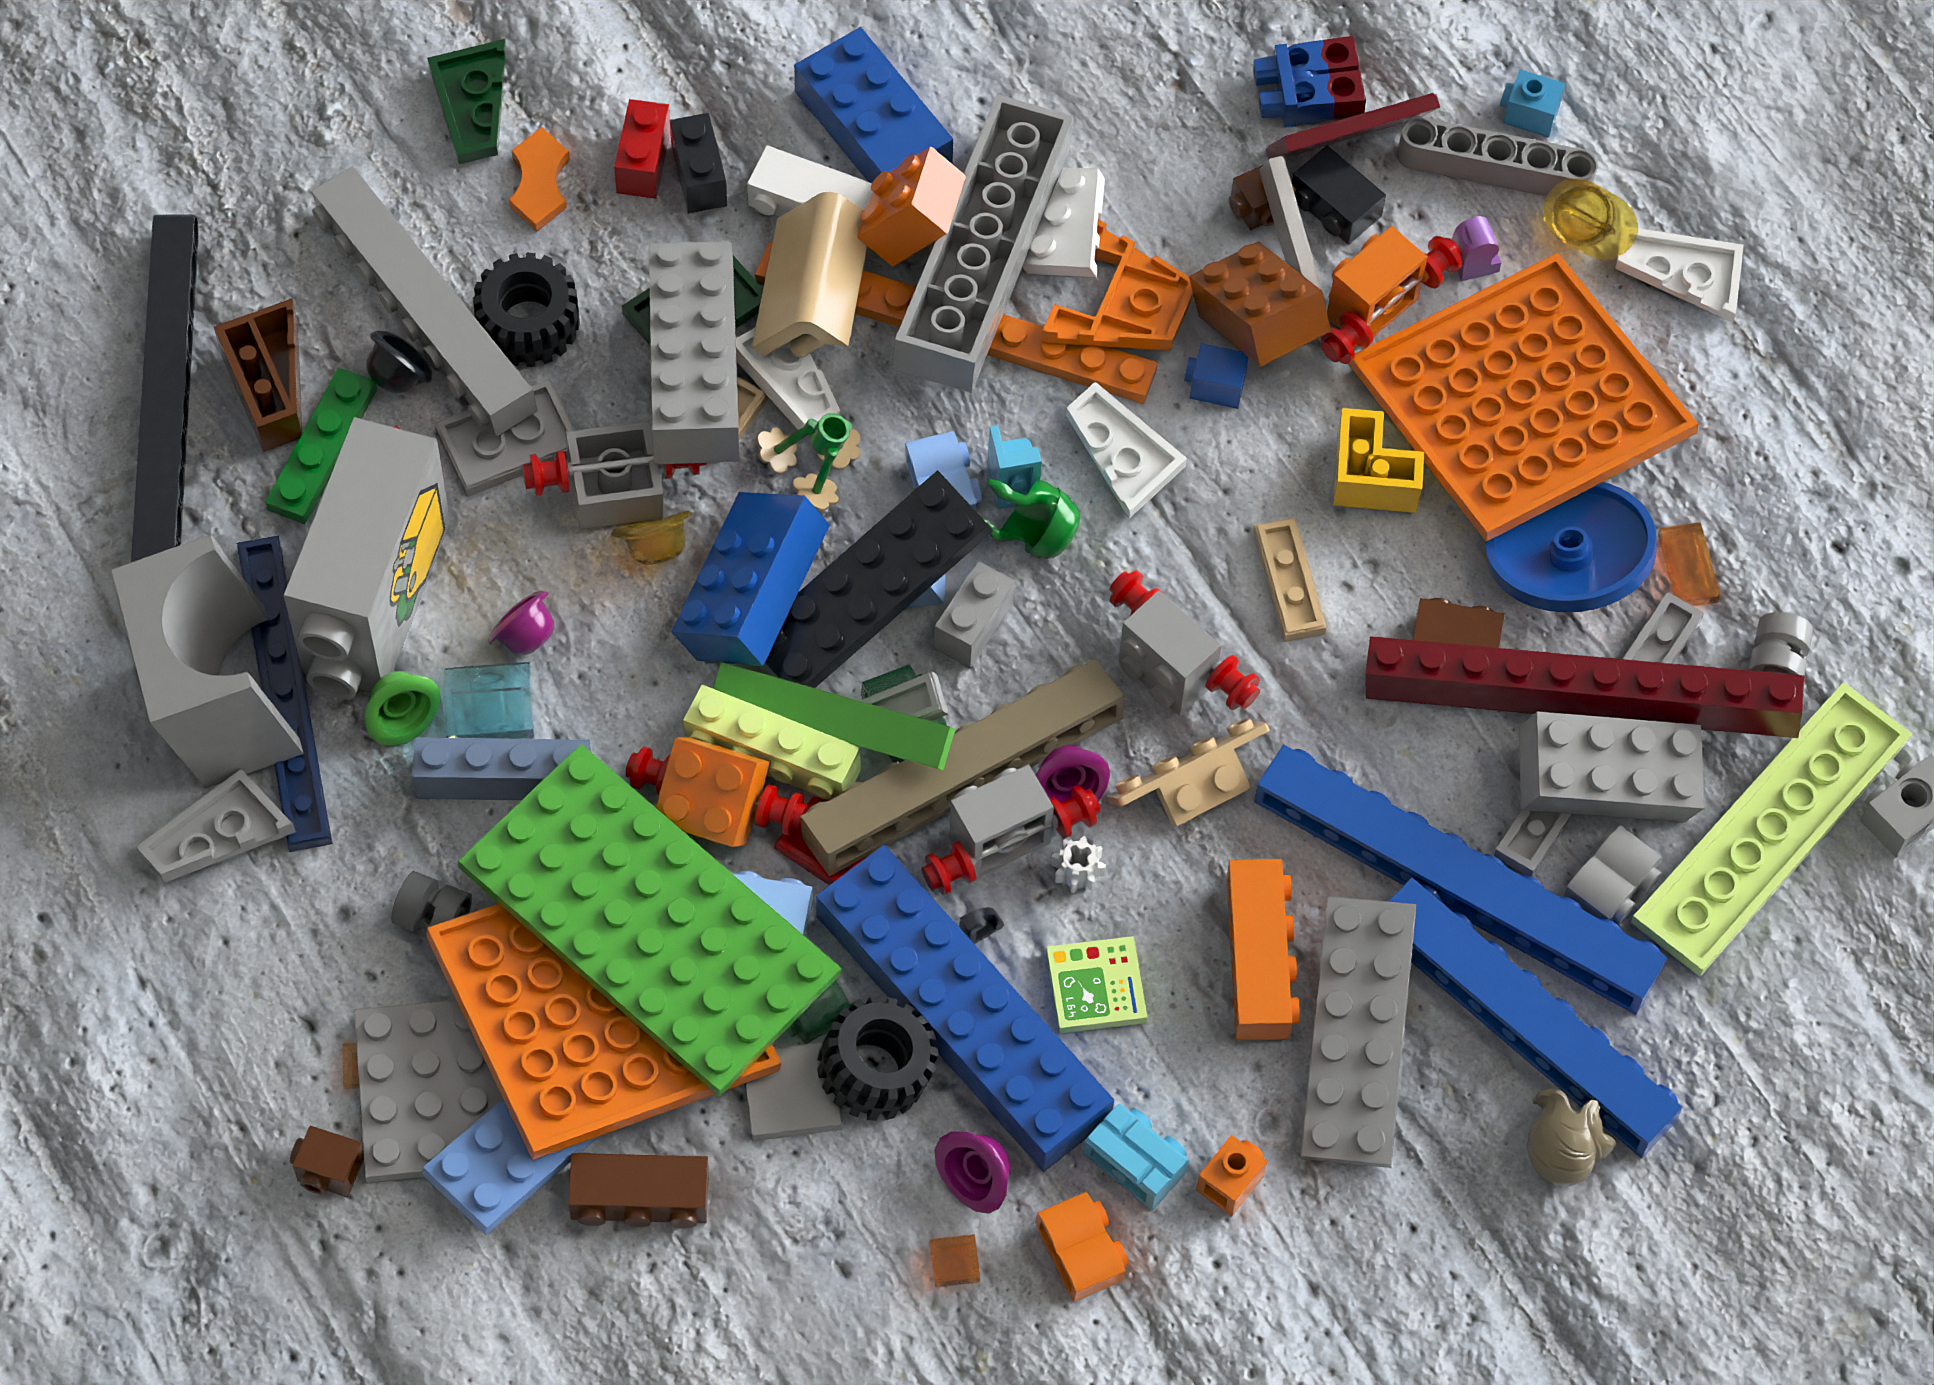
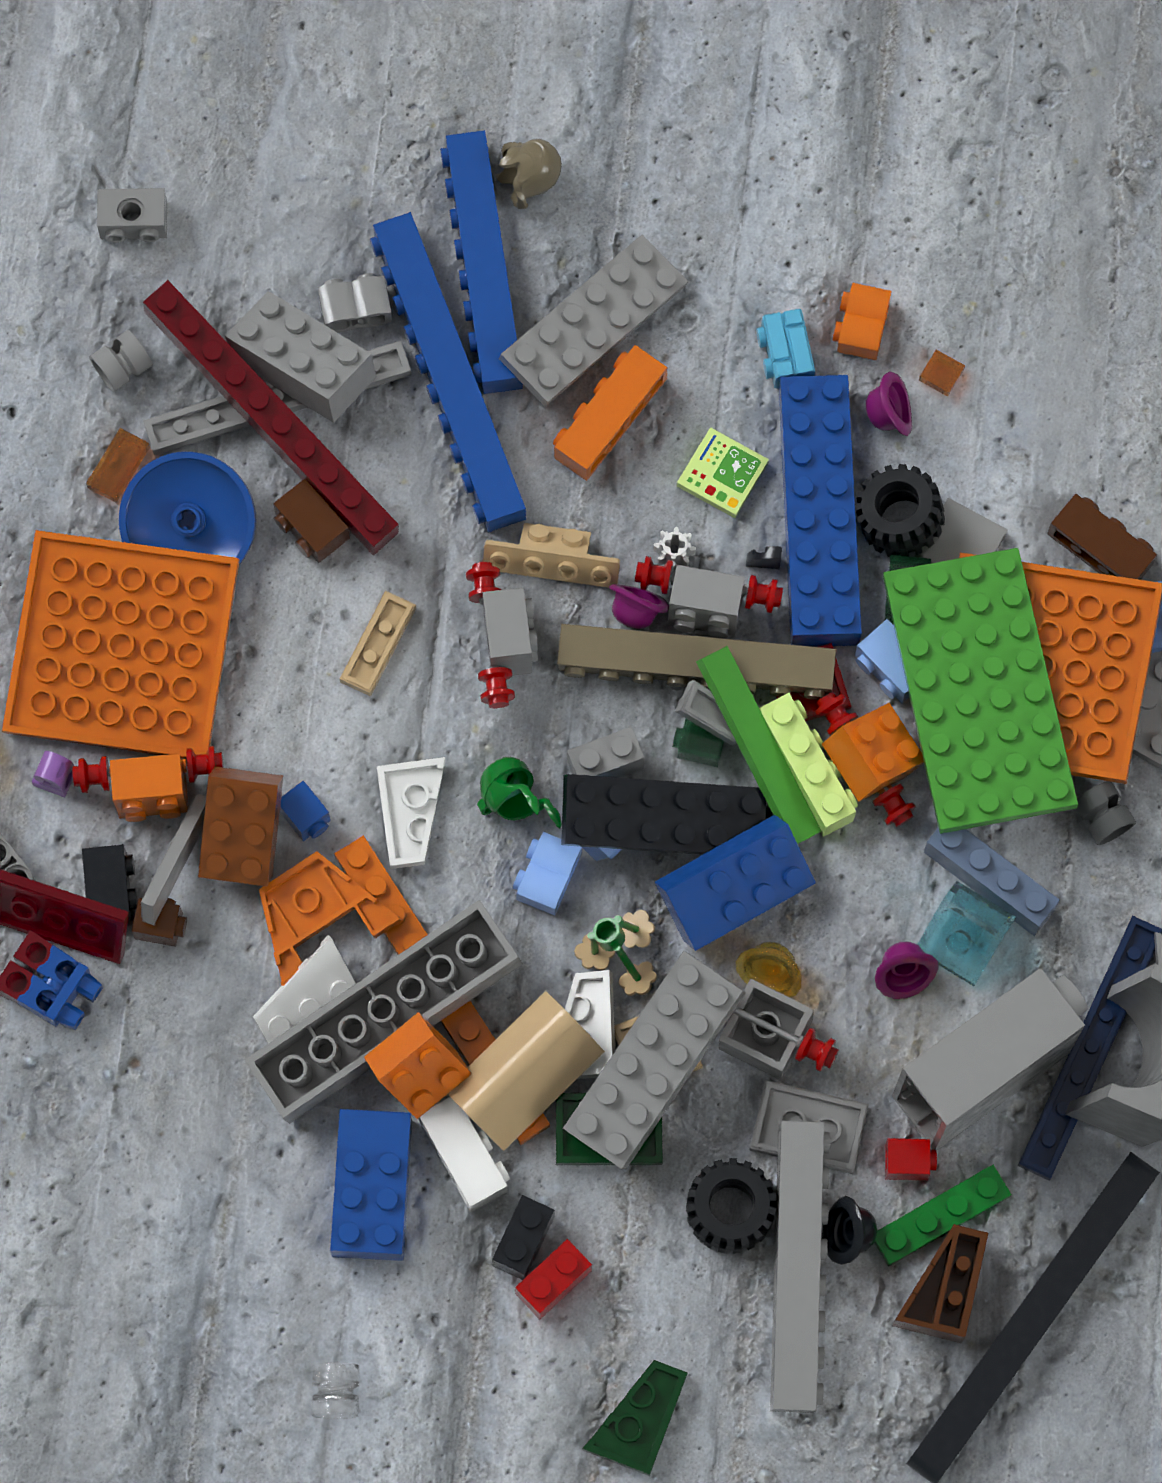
camera: 140 degrees left, 10 degrees up
bright green hat [364,671,441,747] -> none
orange tile [509,127,570,232] -> none
medium azure panel [987,425,1042,509] -> none
orange brick [1196,1135,1268,1216] -> none
yellow brick [1333,408,1424,513] -> none
yellowish green plate [1631,682,1912,977] -> none

